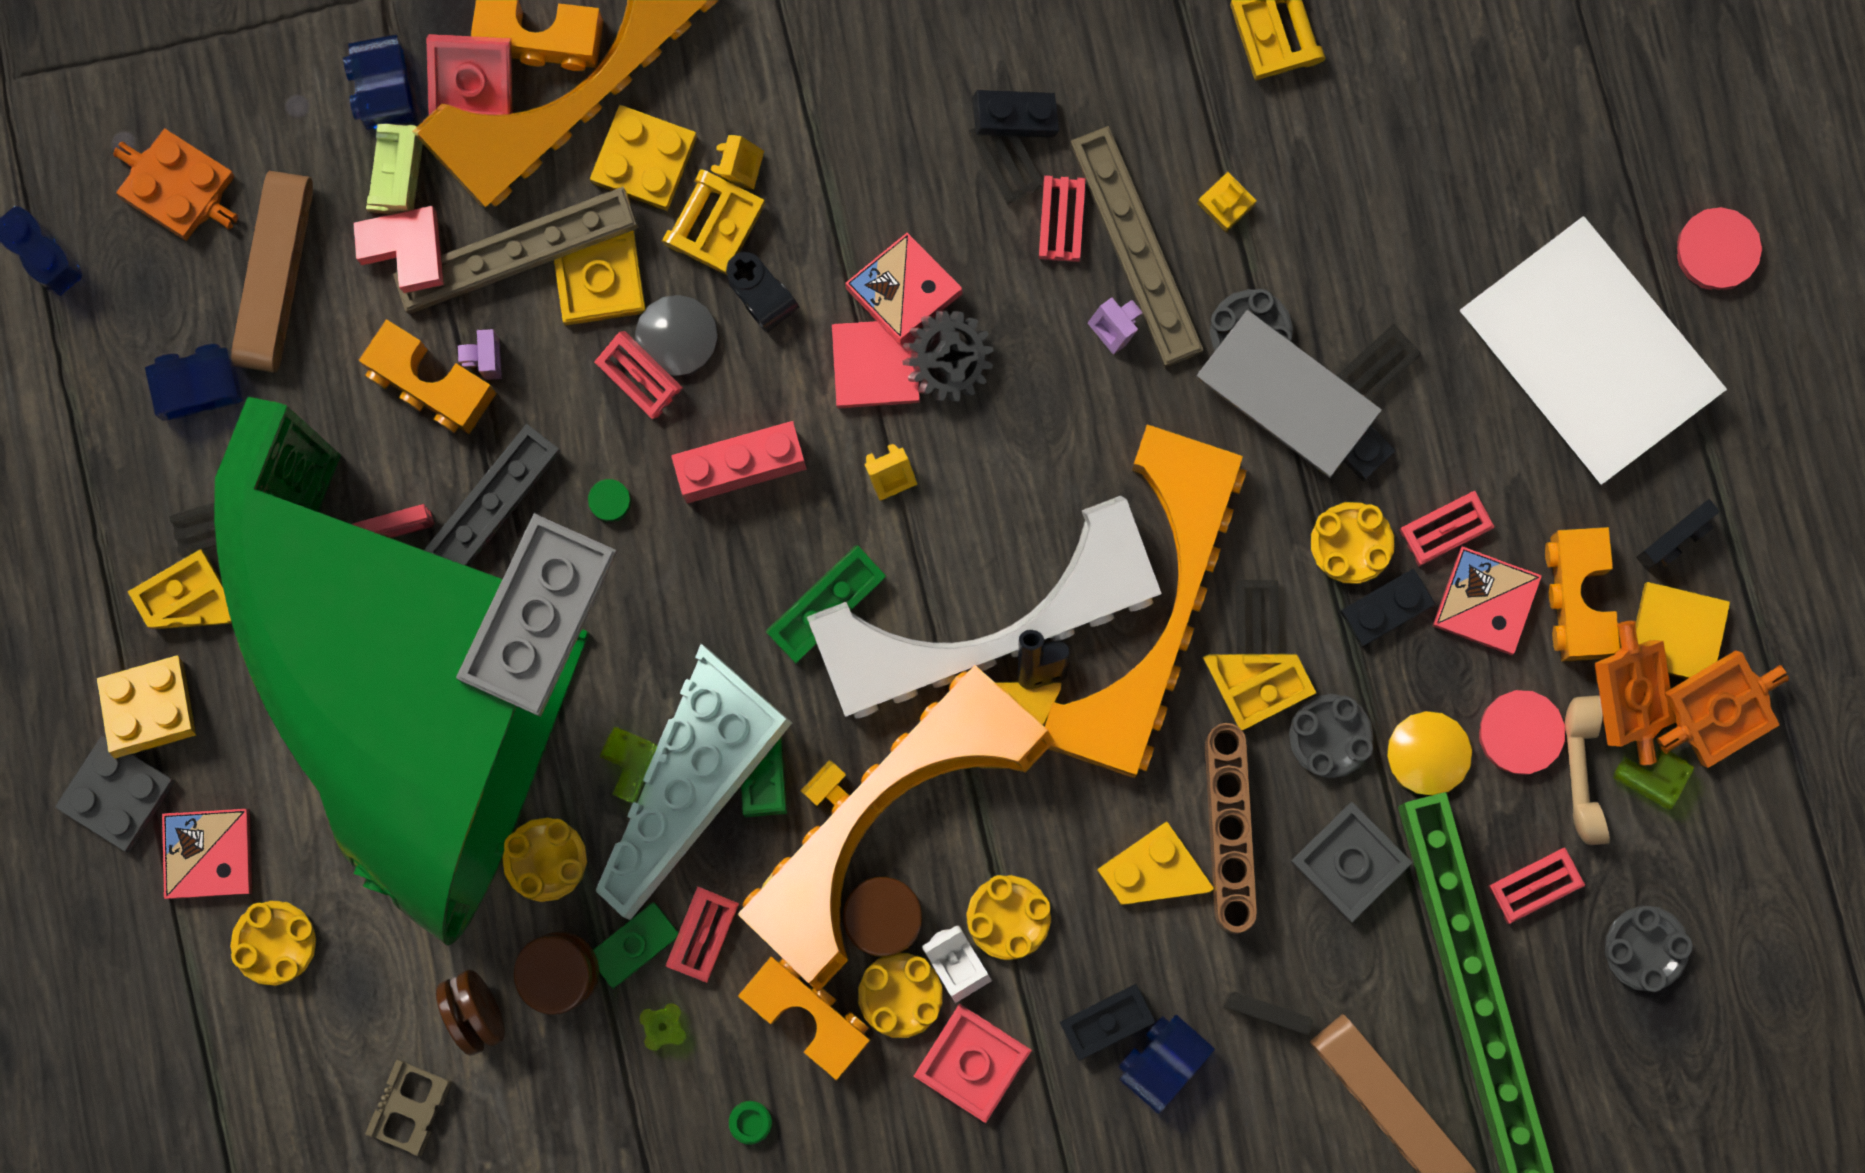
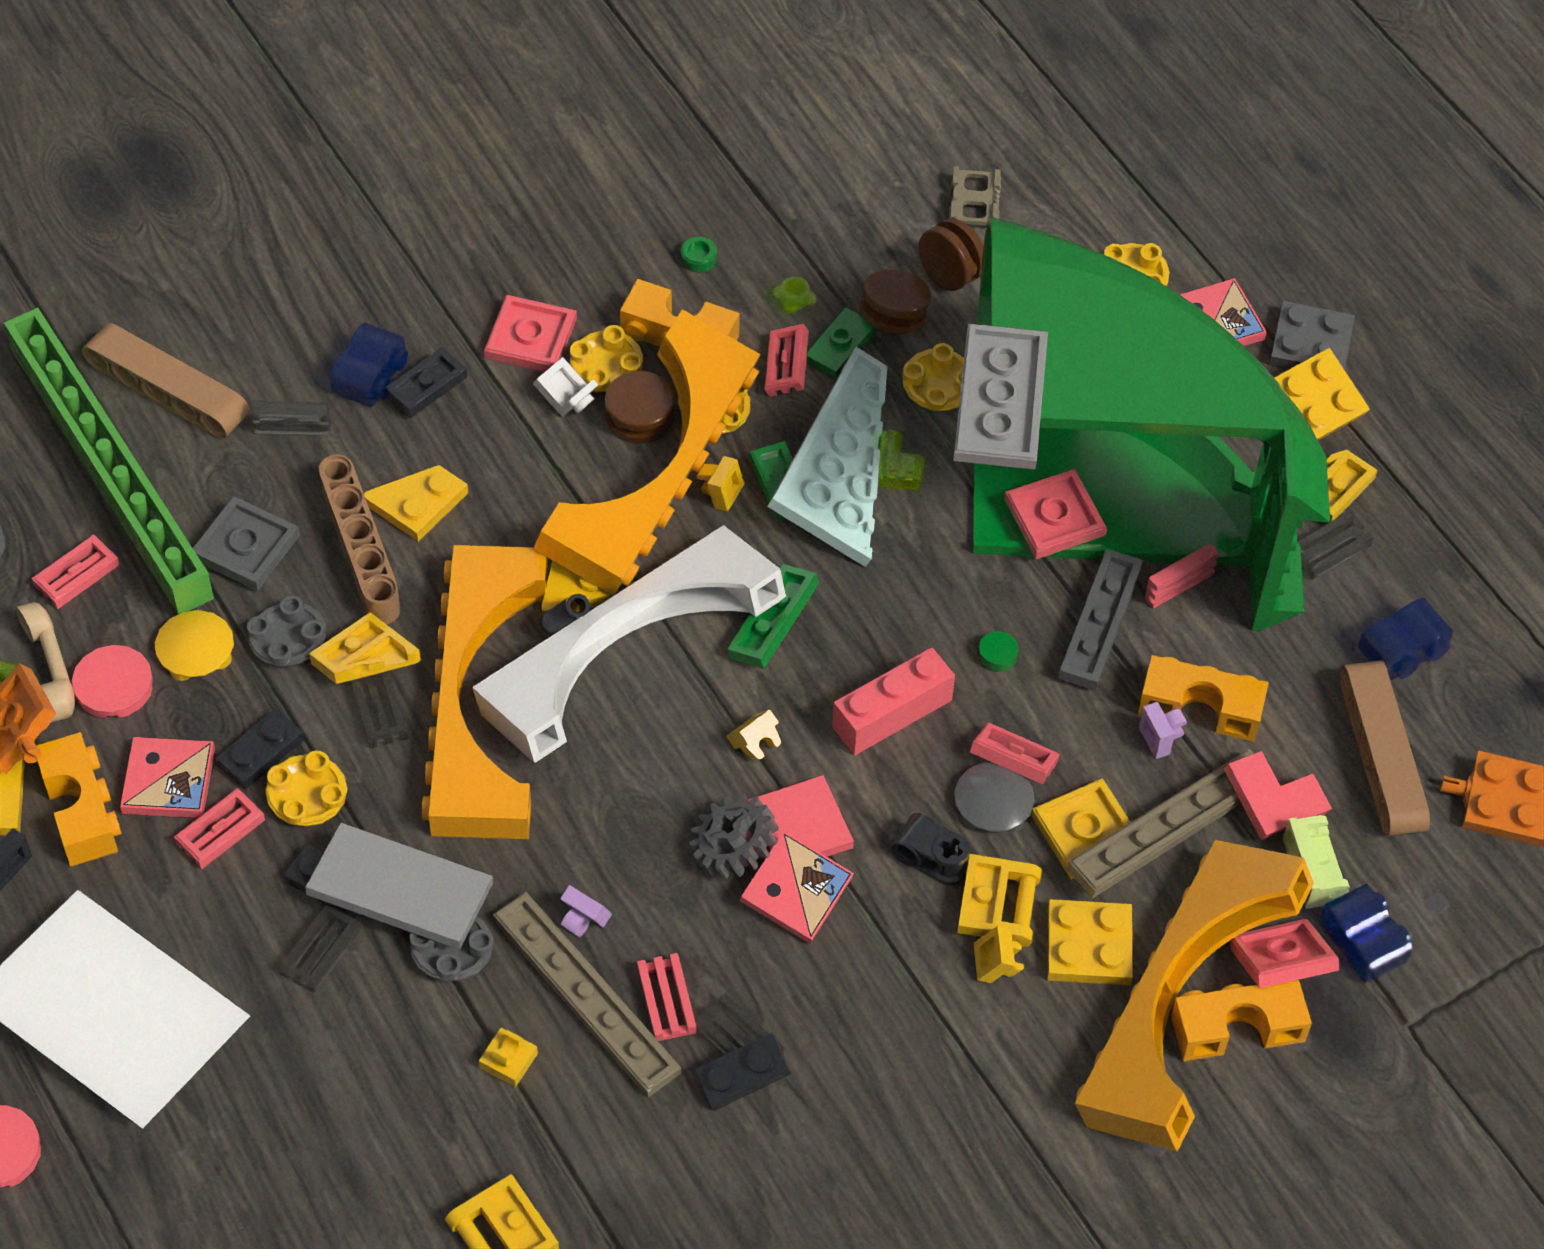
camera: 155 degrees right, 25 degrees down
yellow dish [966,875,1051,960] -> none

